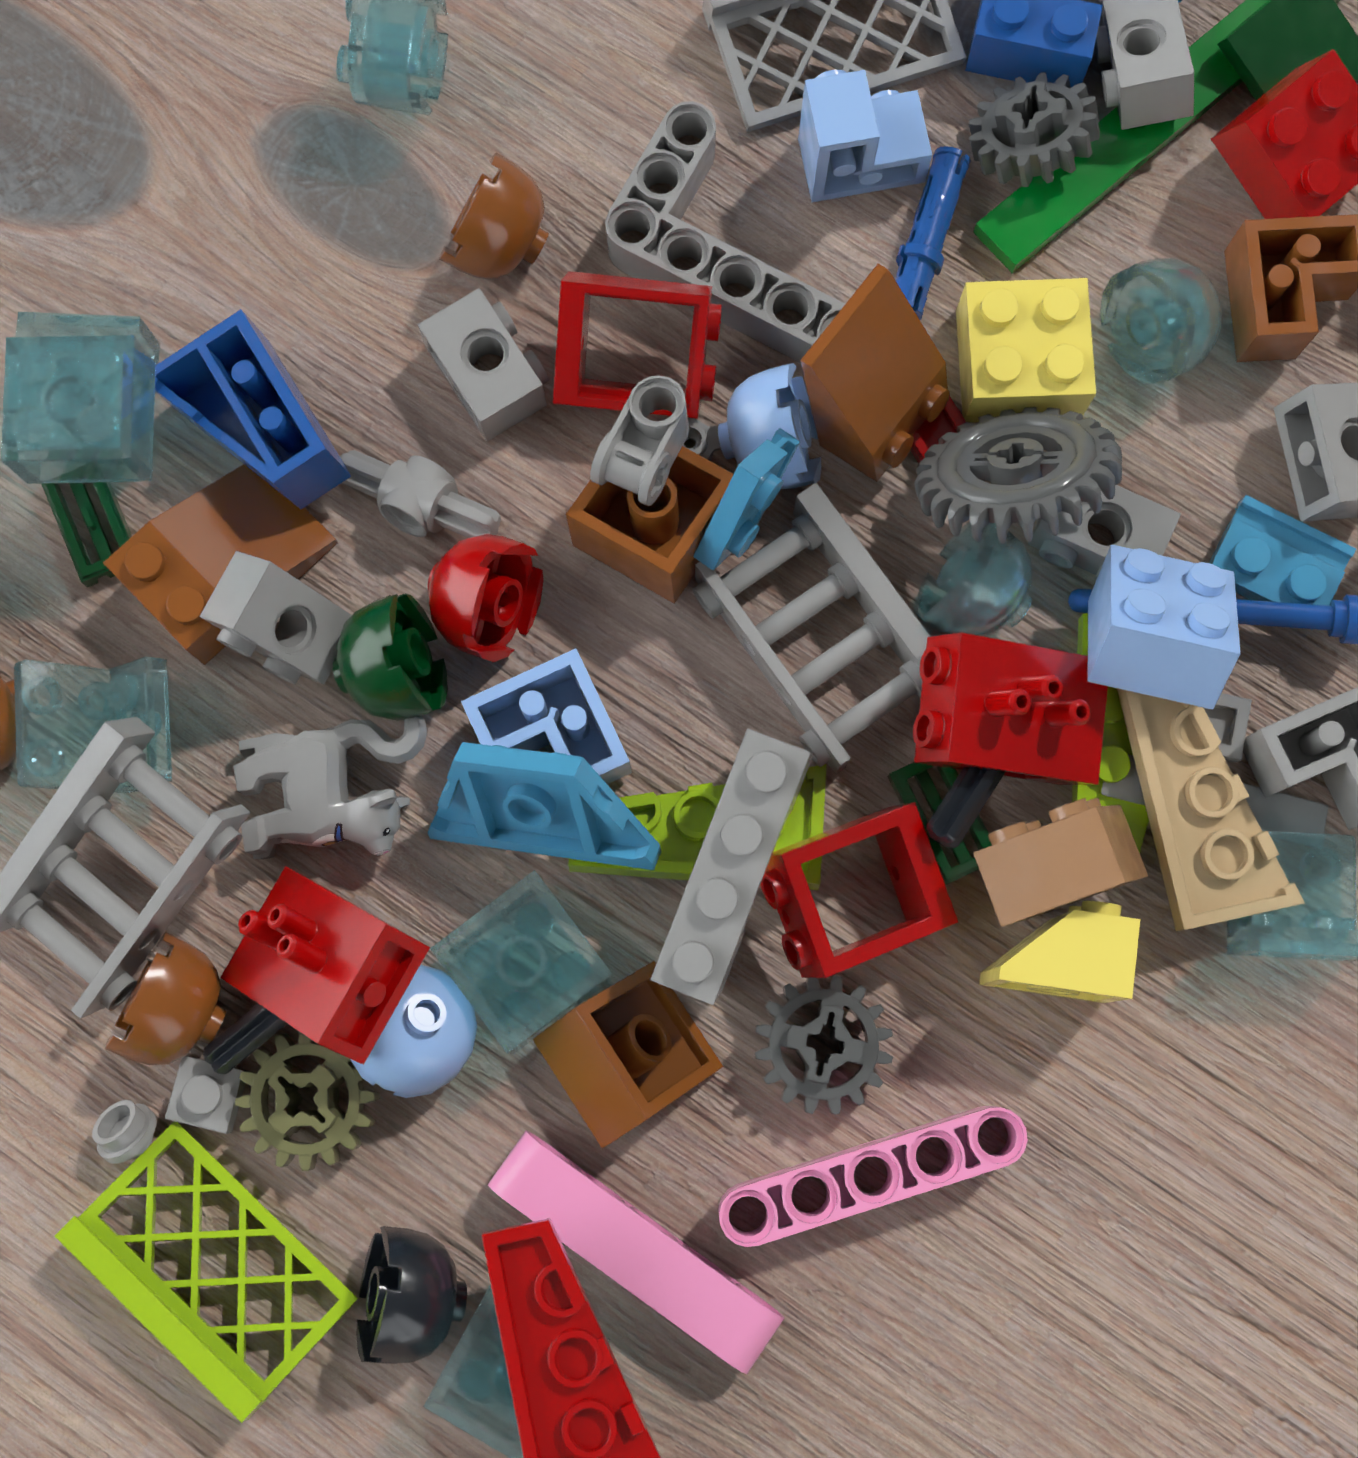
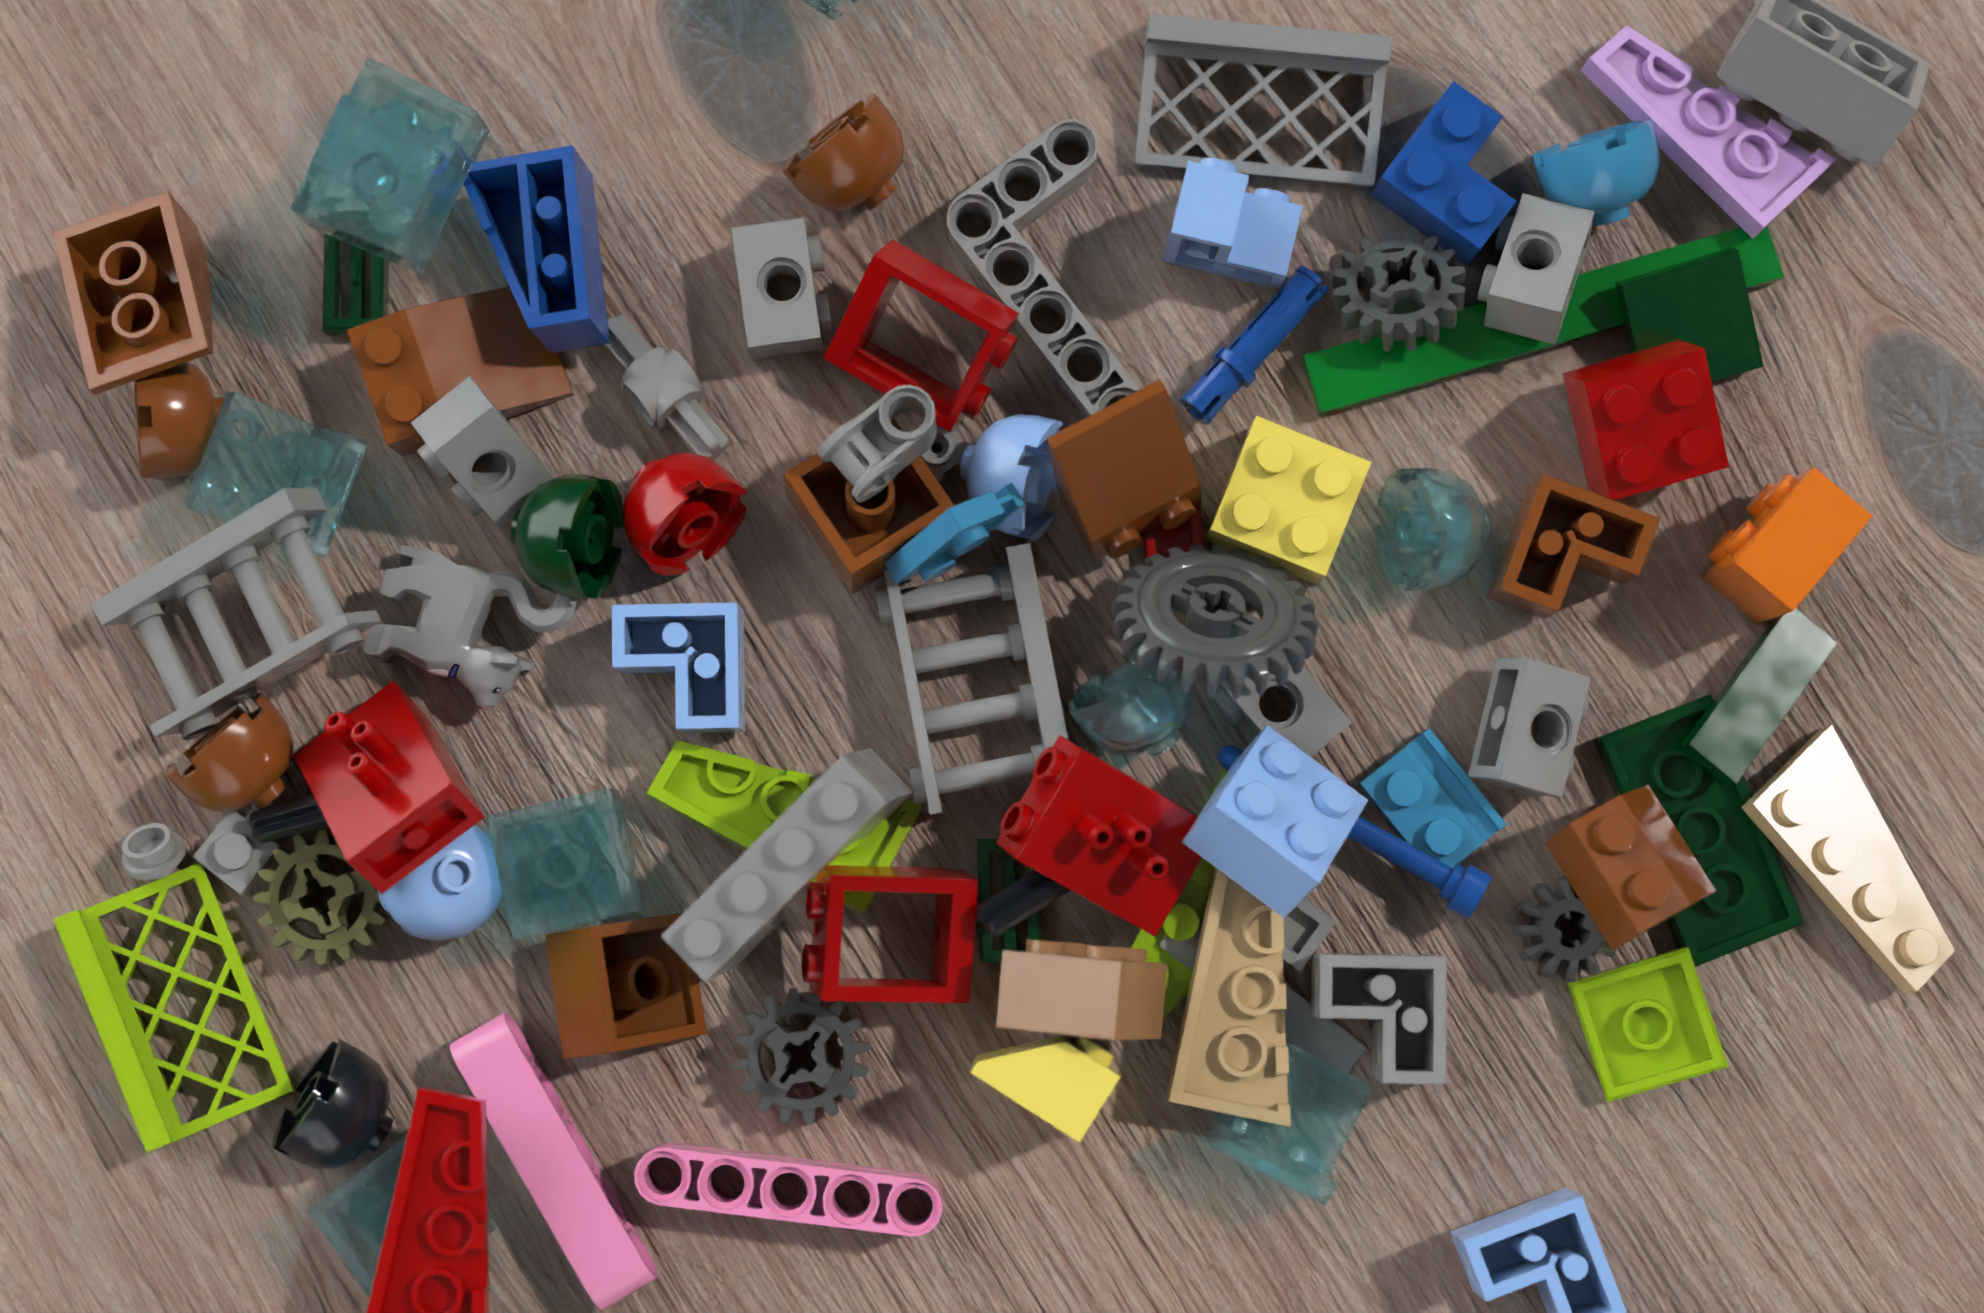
camera: 20 degrees right, 5 degrees up
dark azure wing [428,742,661,870] -> none

